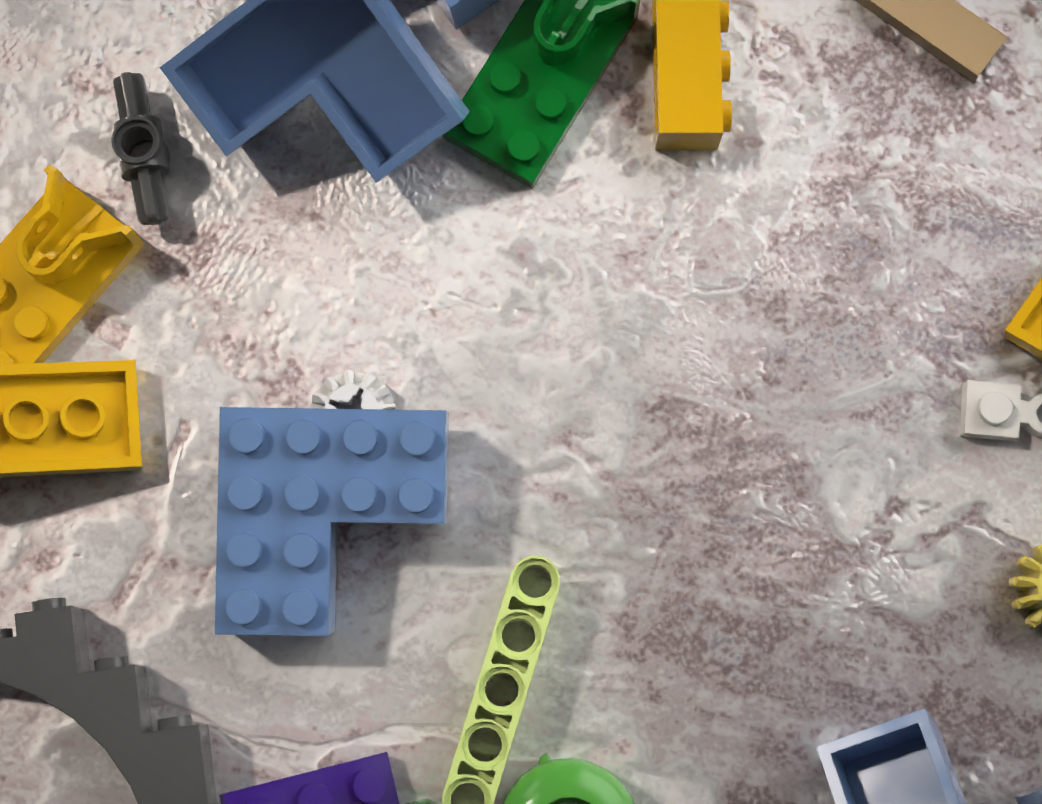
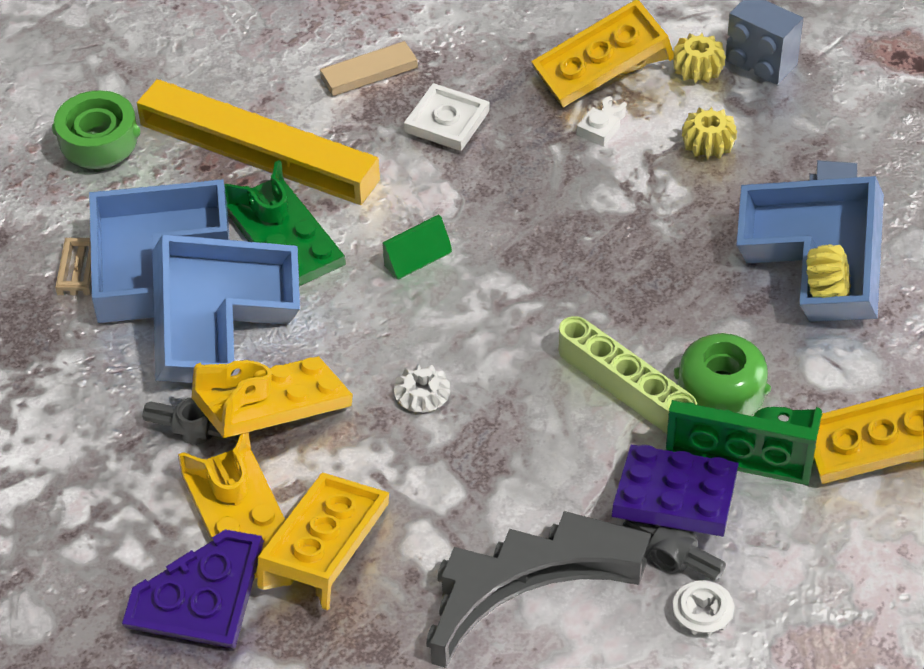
camera: 60 degrees left, 30 degrees down
medium blue piece [215,407,449,636] -> none
none -> yellow plate [191,356,353,438]
none -> green slope [382,215,452,279]
none -> white plate [404,83,490,151]

